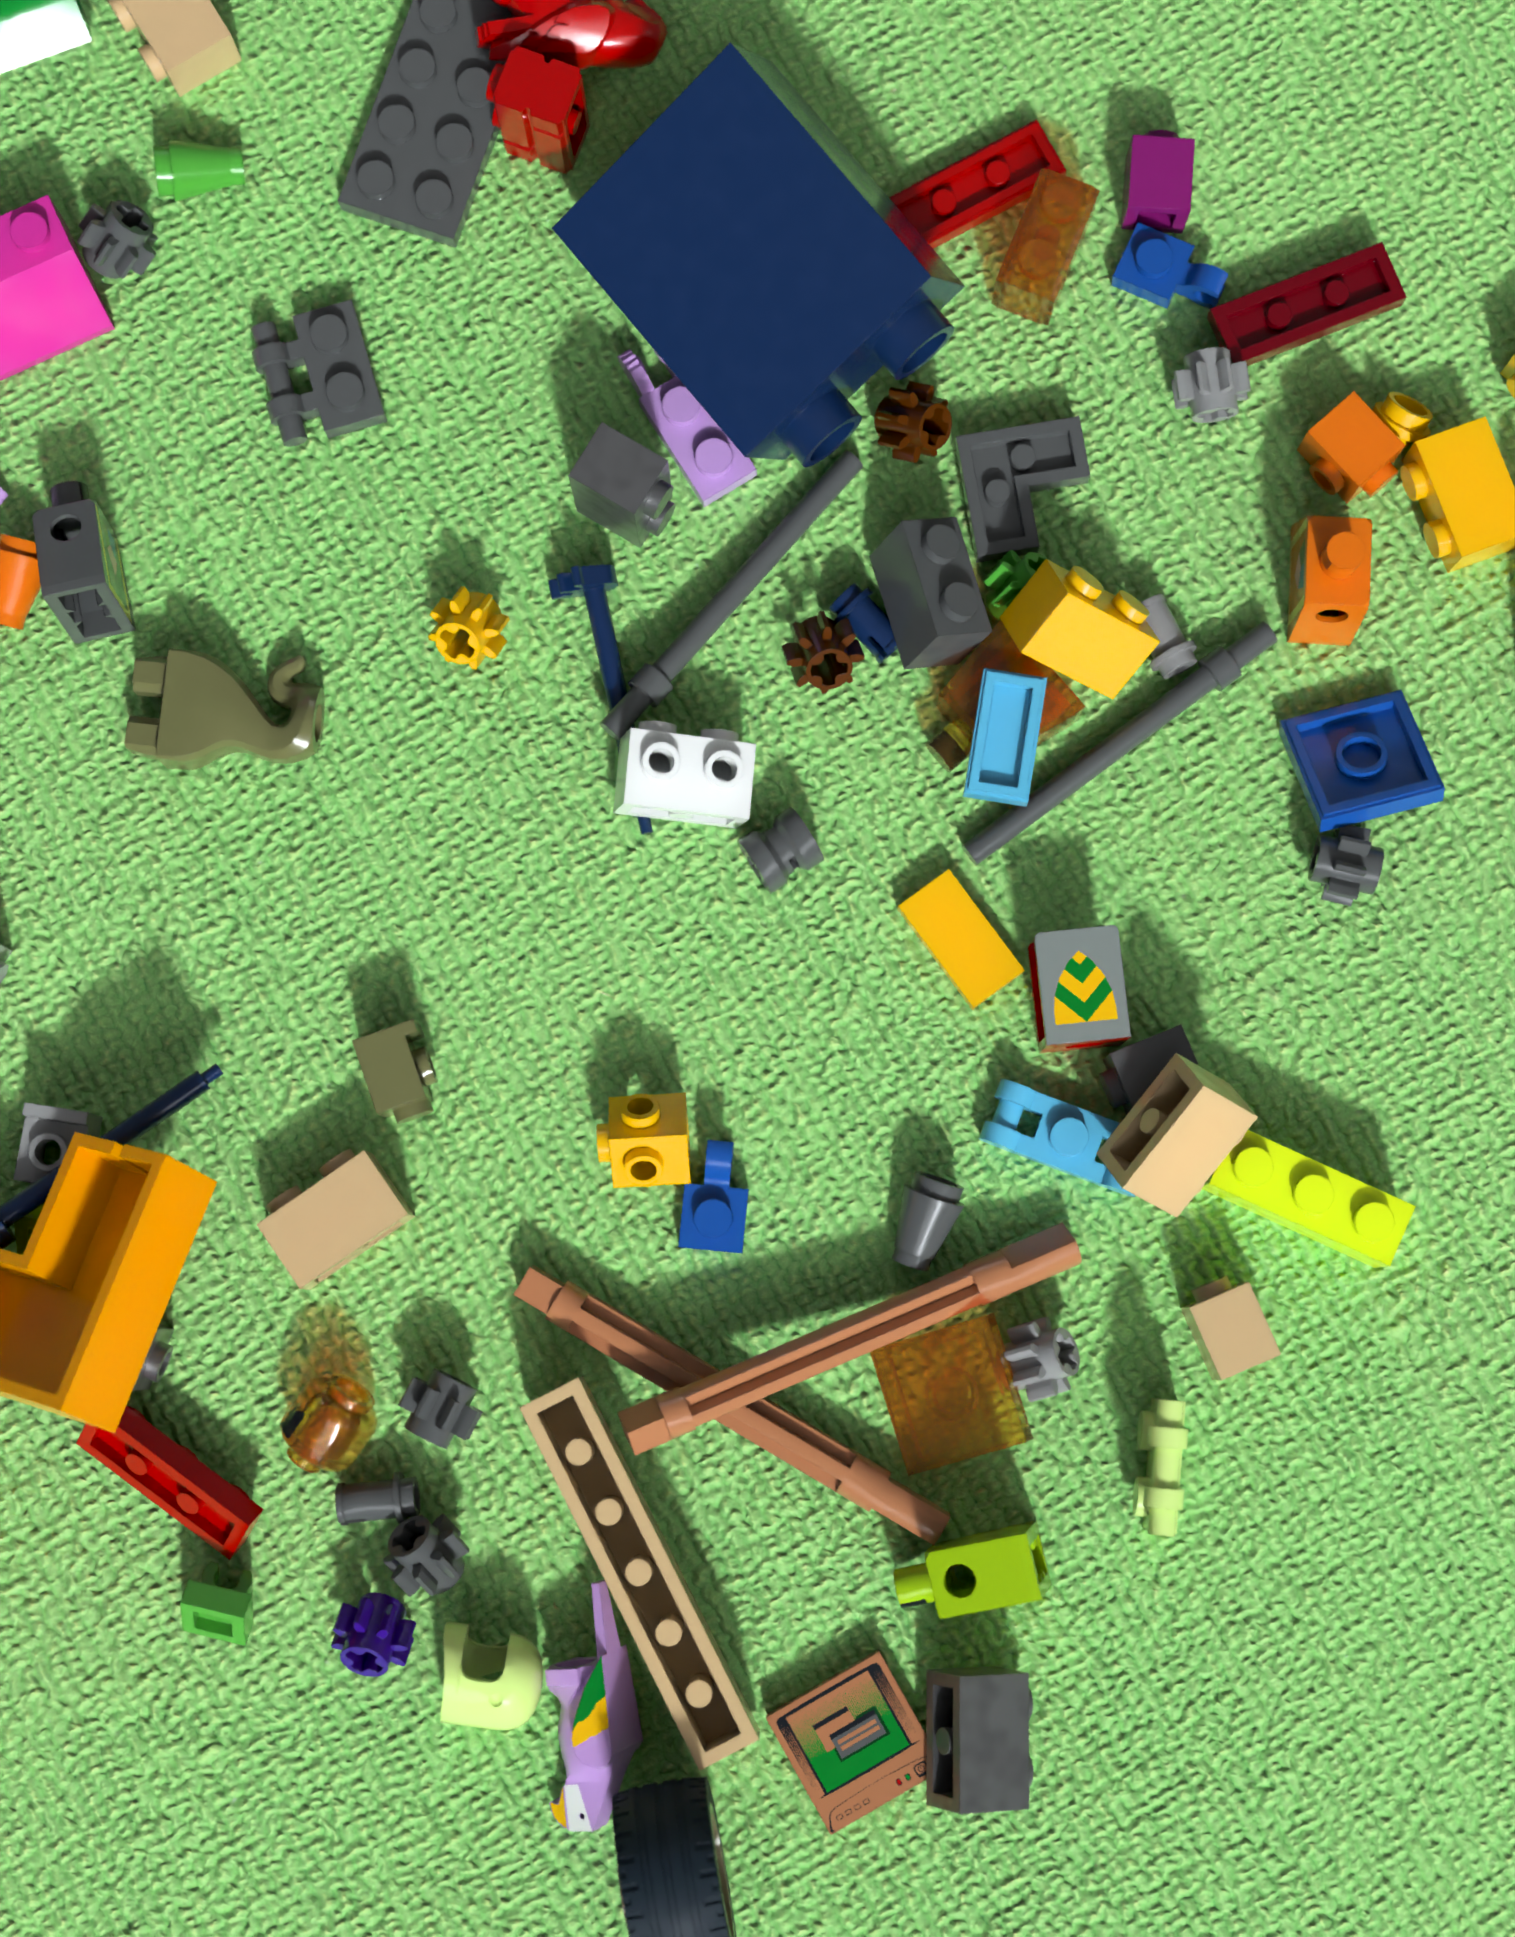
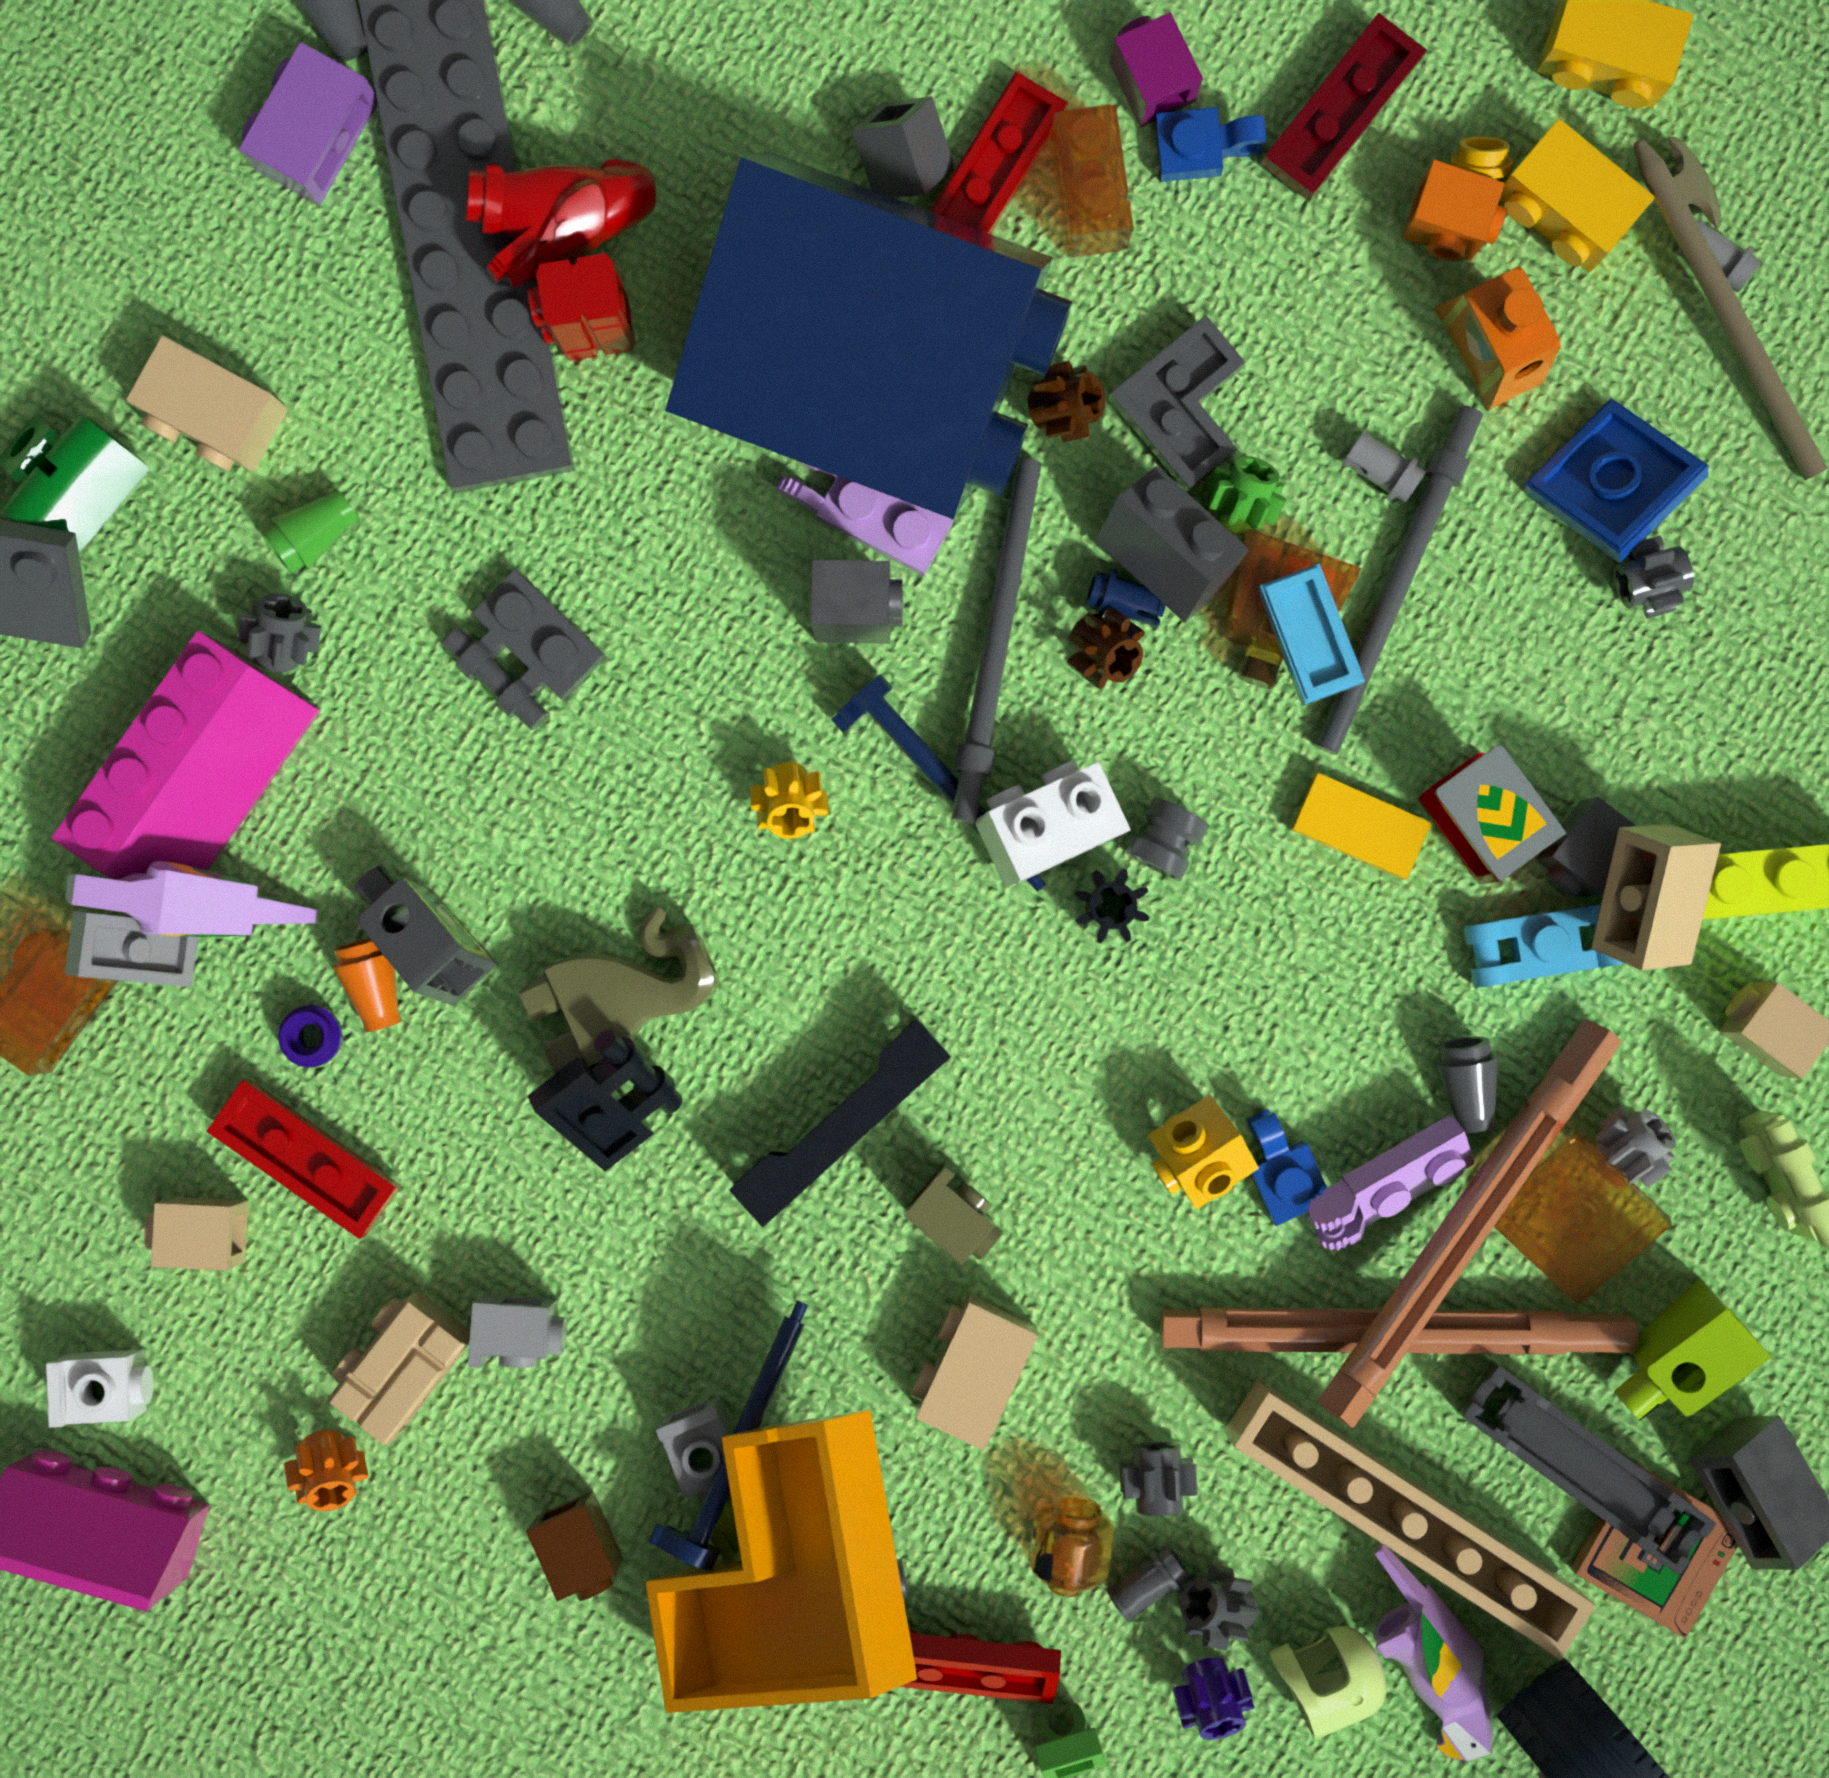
camera: 30 degrees left, 5 degrees up
yellow brick [1000,559,1160,699] -> none
light grey gear [1171,347,1251,423] -> none
none -> black plate [527,1030,683,1172]
none -> black piece [729,1018,951,1228]
none -> dark grey panel [851,96,953,198]
none -> black gear [1073,869,1150,944]
none -> lavender hinge [1307,1115,1475,1251]
none -> dark grey piece [1457,1361,1717,1576]

